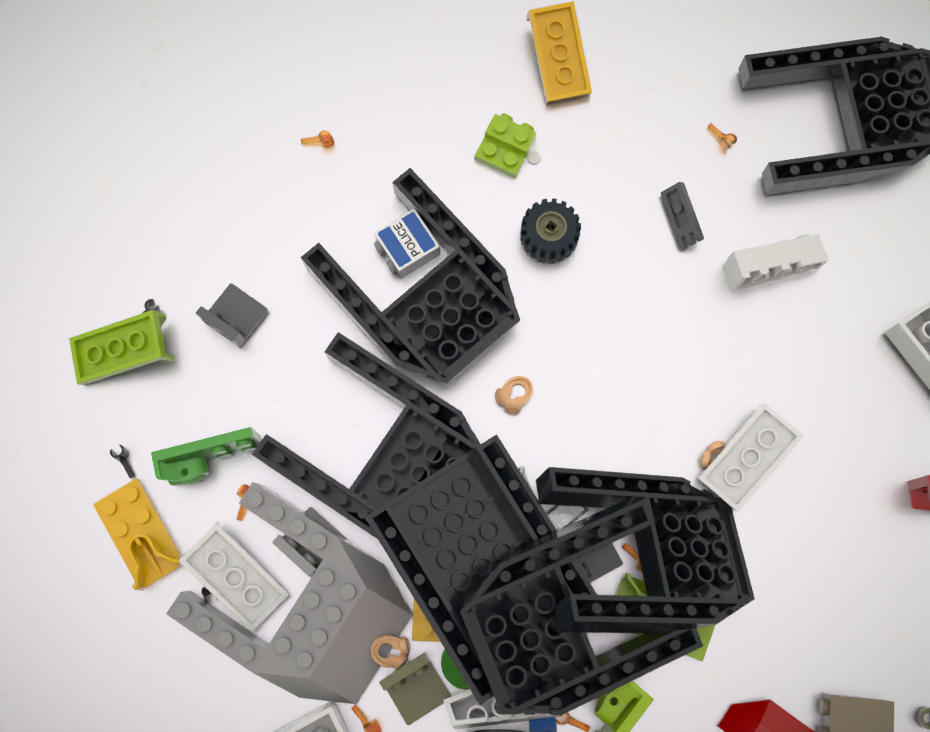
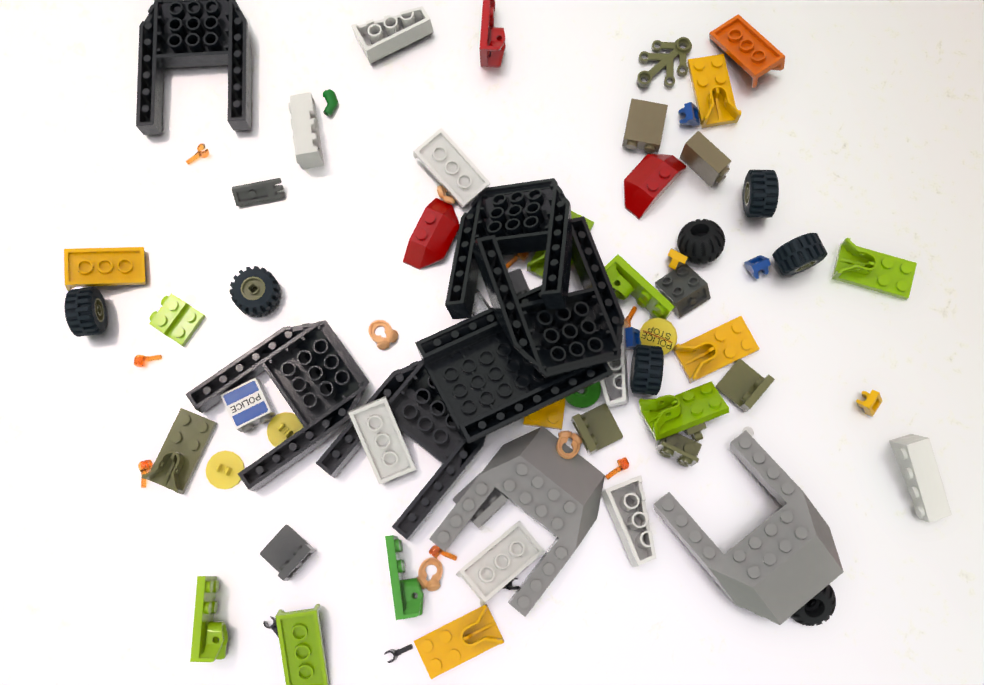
camera: 80 degrees left, 0 degrees up
none -> black wheel [64,287,107,337]
none -> clear orange hand [133,354,162,367]
none -> olive plate [142,408,217,495]
none -> lime plate [190,576,228,662]
none -> light yellow piece [205,450,245,490]
none -> light yellow piece [267,412,304,447]
none -> green arm [323,89,338,117]
none -> white plate [348,396,416,485]
none -> red wedge [403,198,460,270]
none -> light nougat piece [416,557,443,591]

